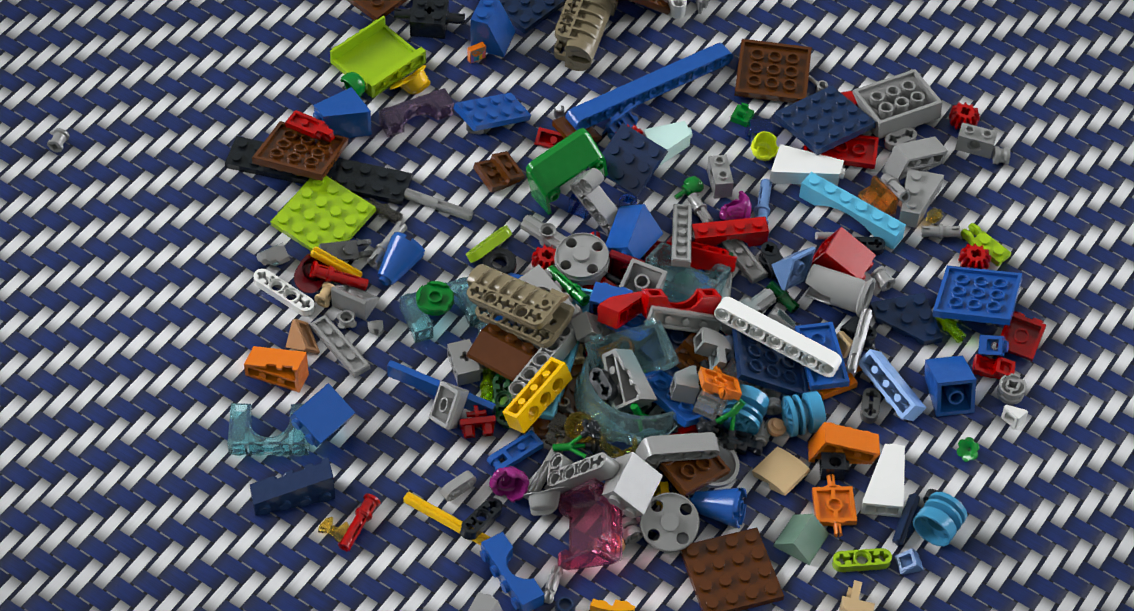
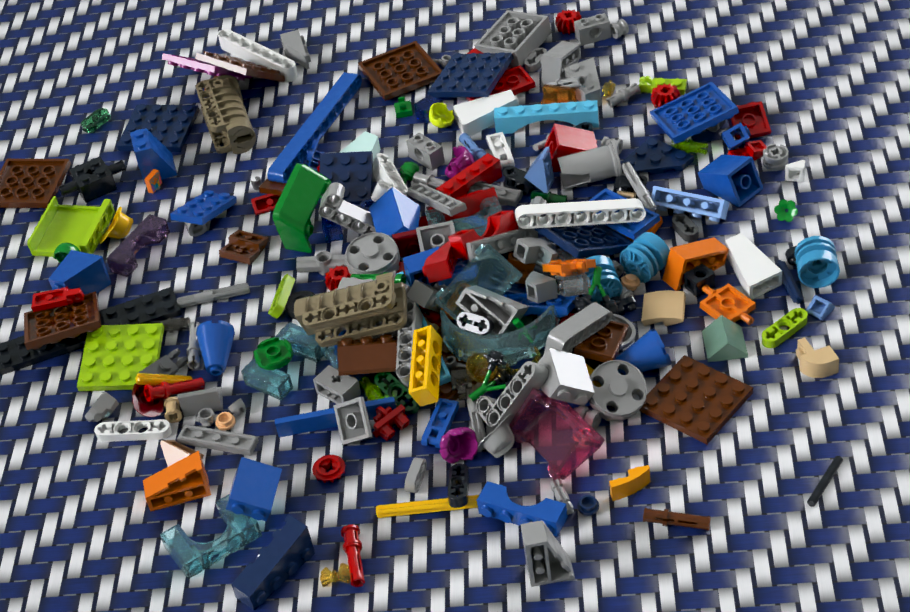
camera: 25 degrees left, 10 degrees down
none -> light nougat plate [215,412,236,430]
none -> red gear [312,455,346,483]
none -> white beam [371,153,408,202]
none -> white plate [486,132,515,170]

